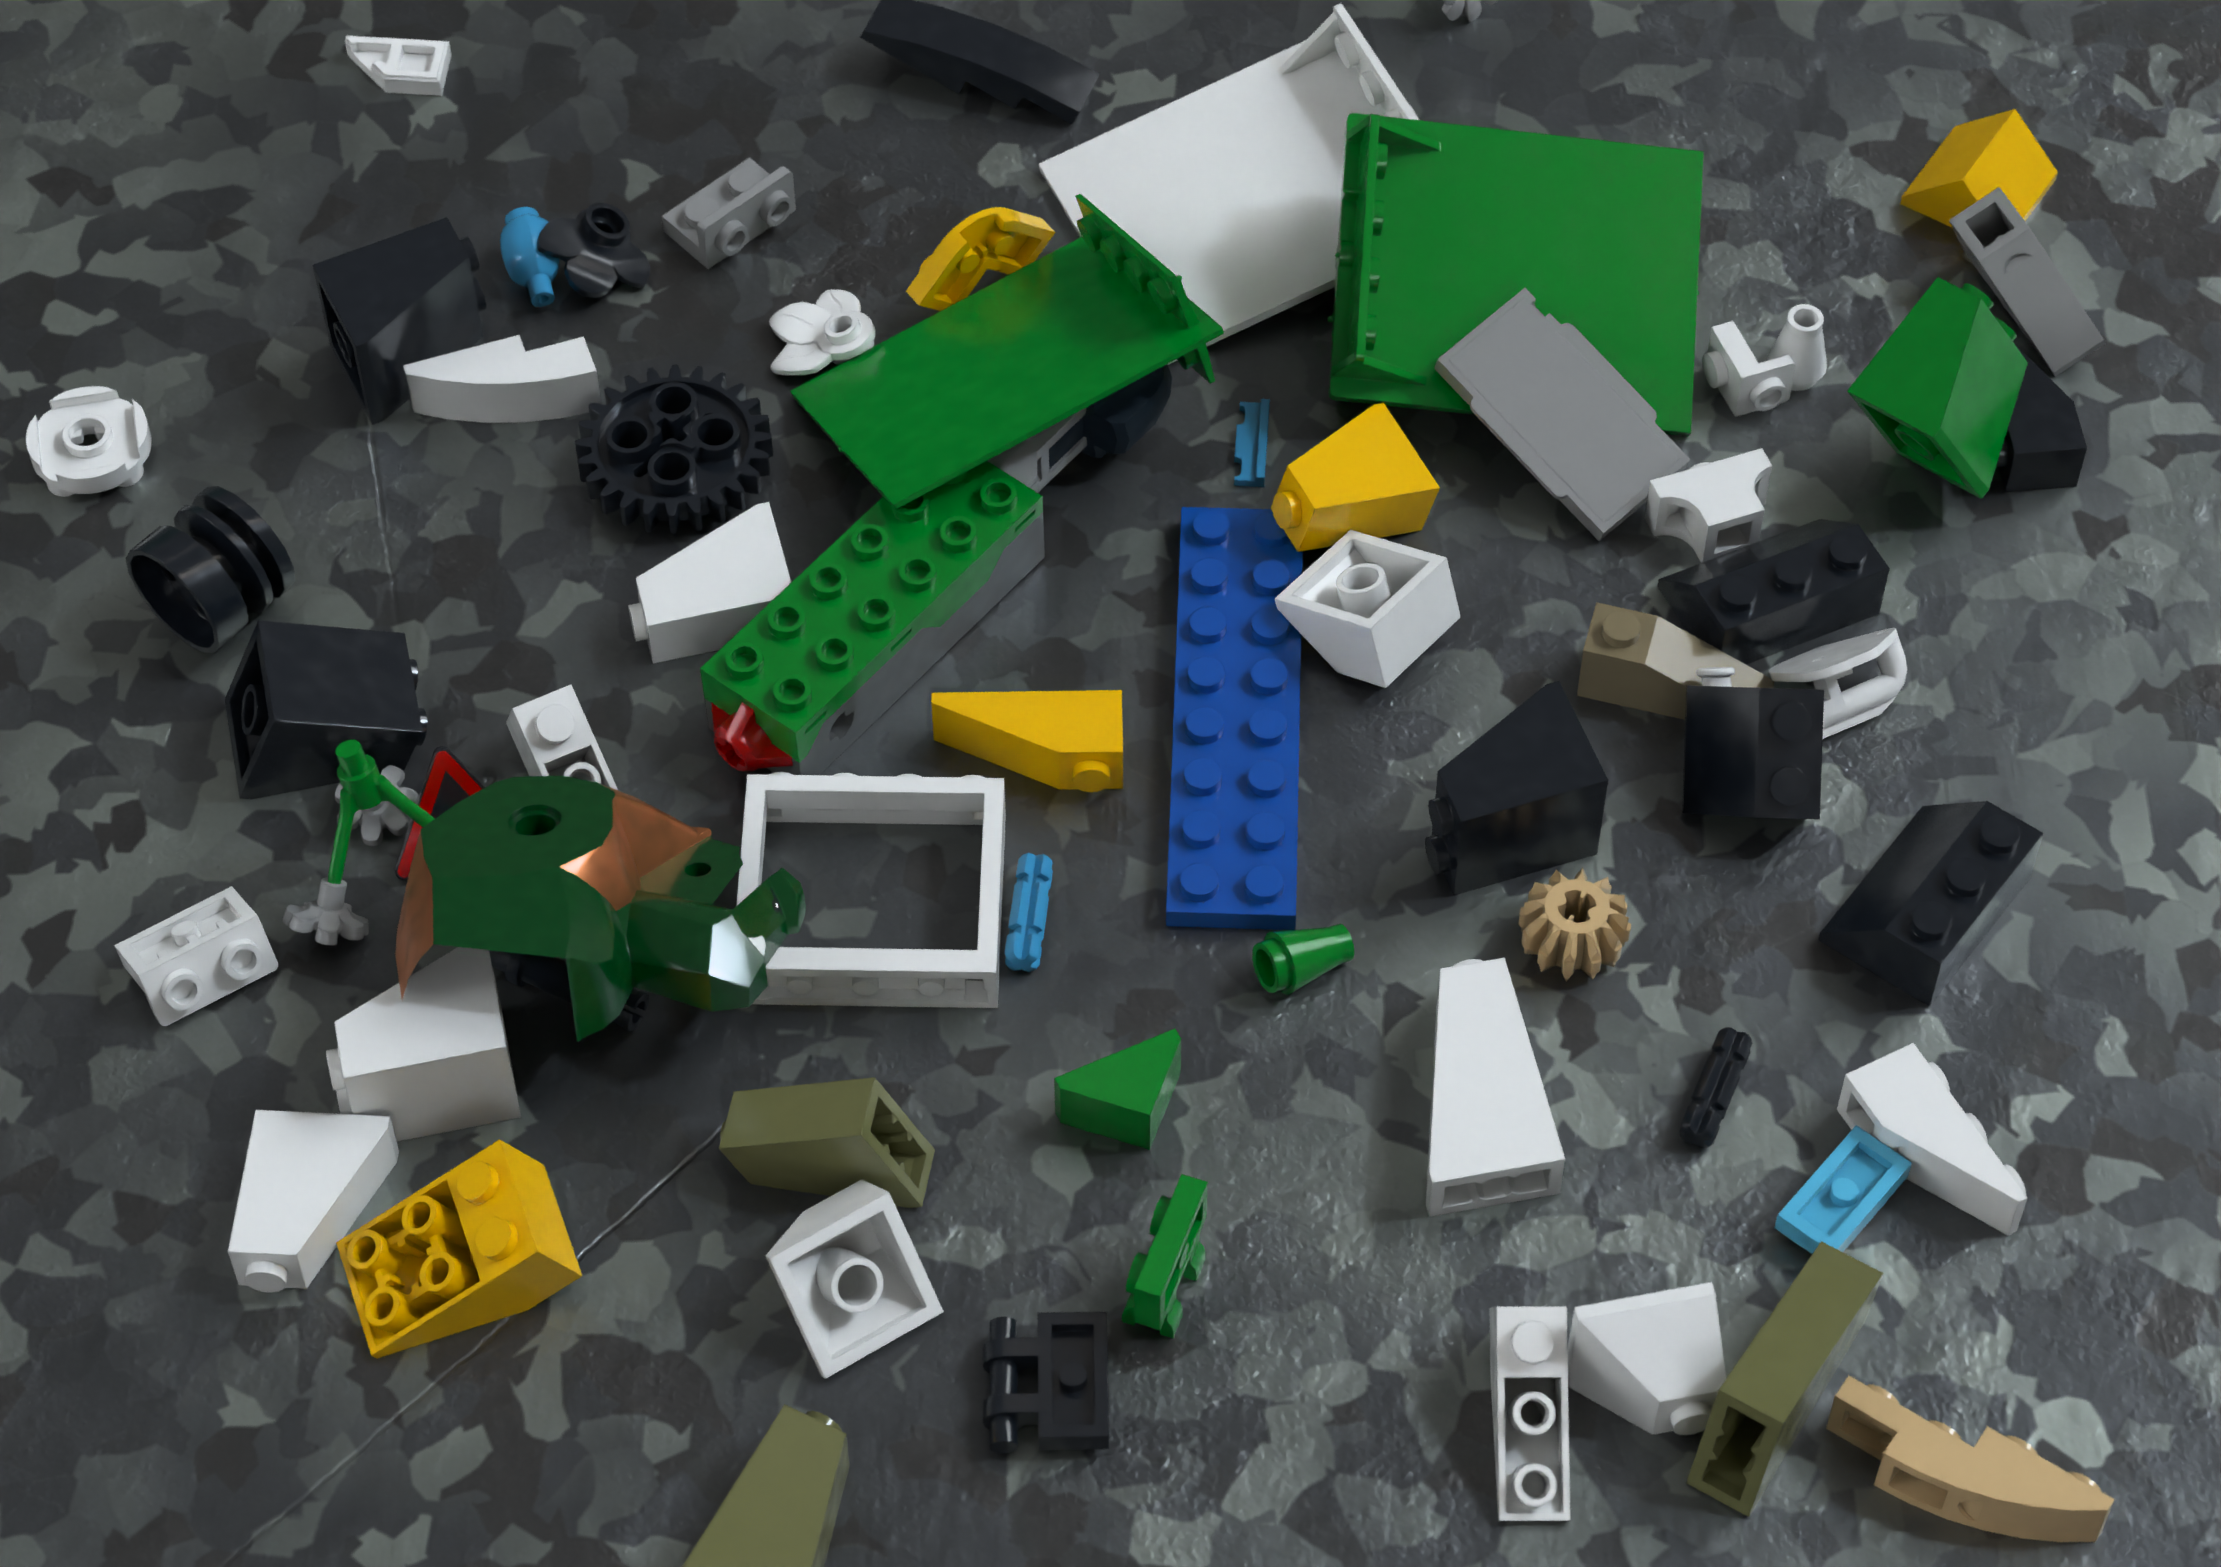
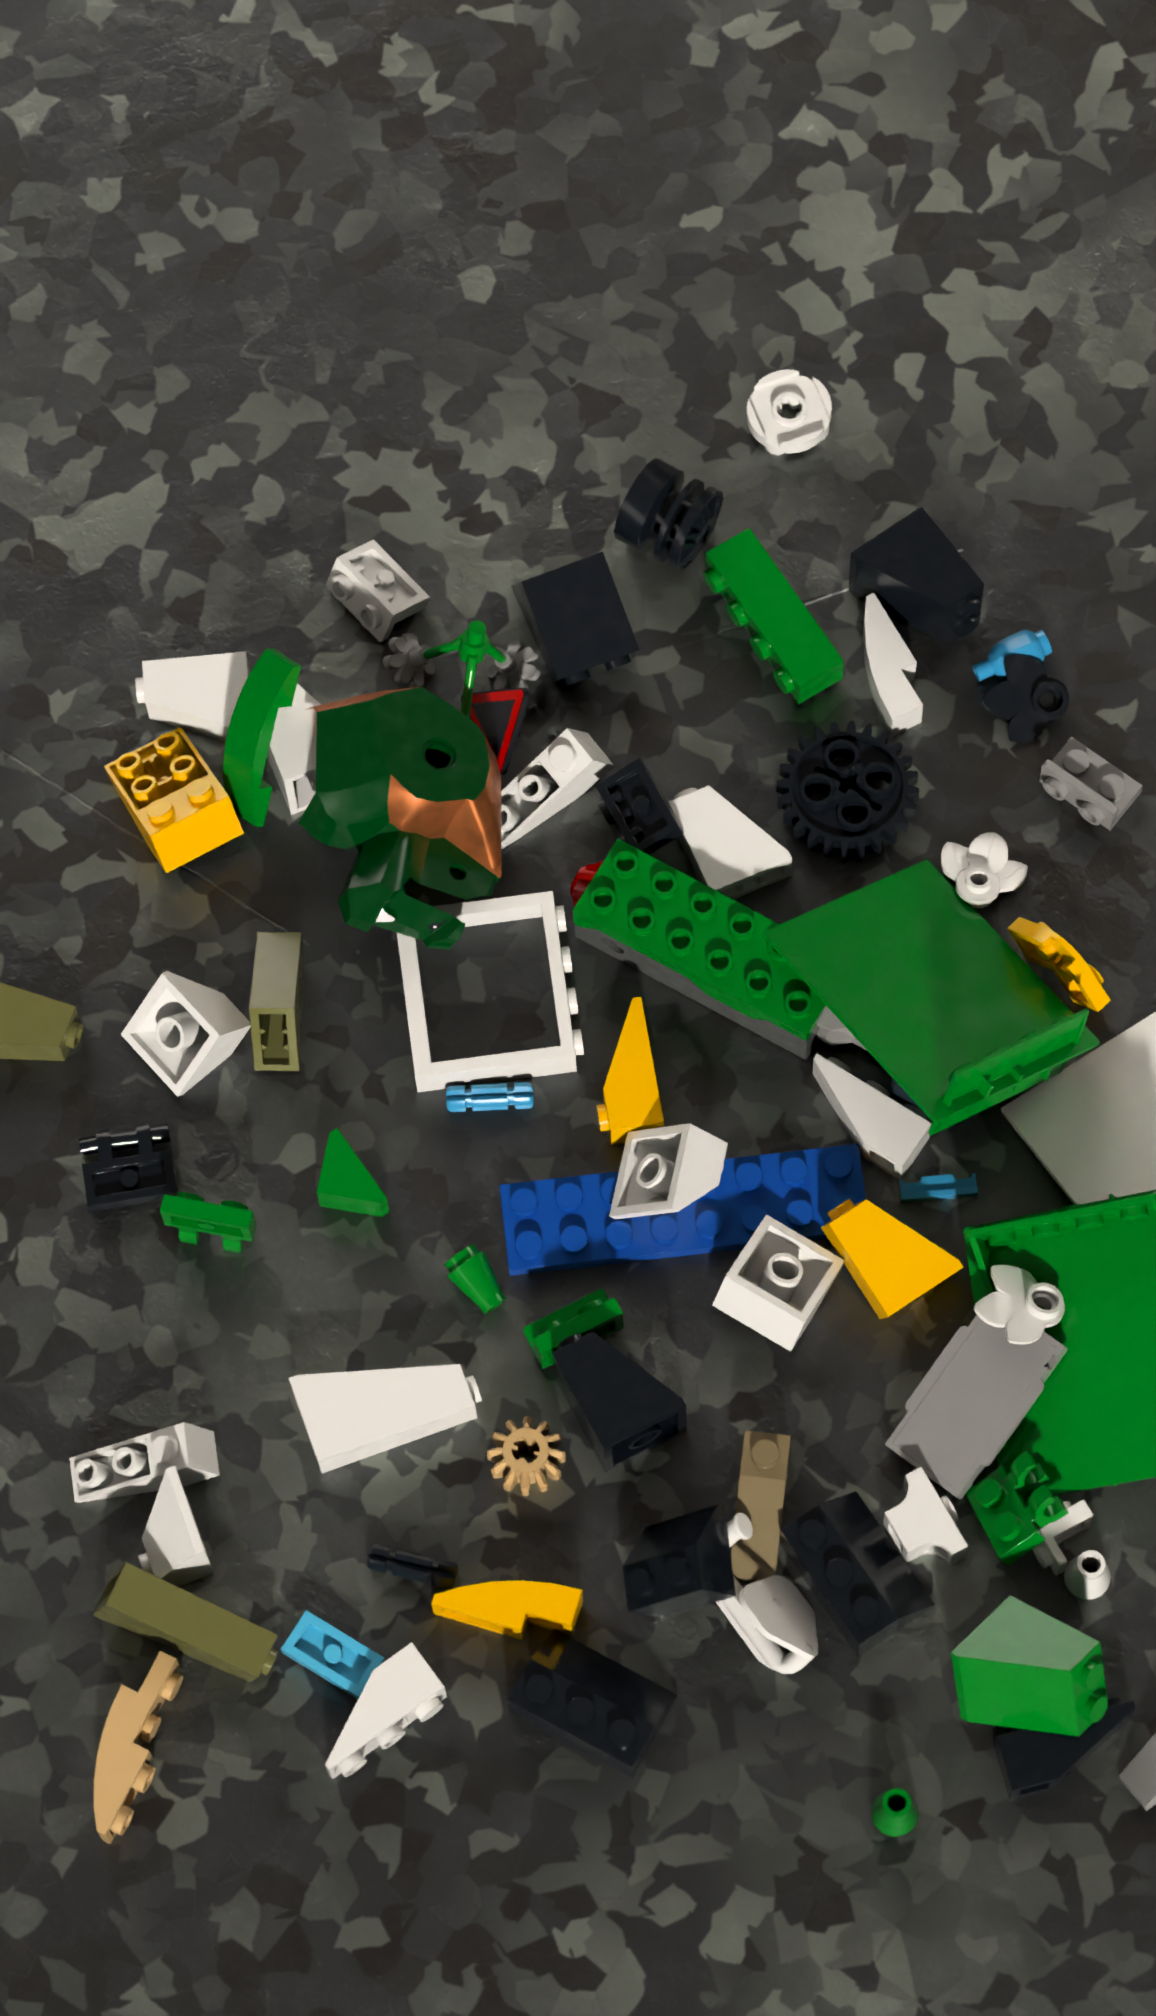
camera: 85 degrees right, 15 degrees up
none -> green slope [223,648,301,827]
none -> yellow slope [431,1580,583,1640]
none -> green bracket [523,1289,624,1369]
none -> black bracket [595,758,684,855]
none -> white slope [609,1123,728,1220]
none -> green brick [703,528,844,704]
none -> white slope [812,1053,931,1179]
none -> green cone [871,1788,919,1837]
none -> green plate [966,1451,1069,1566]
none -> white plate [973,1265,1065,1345]

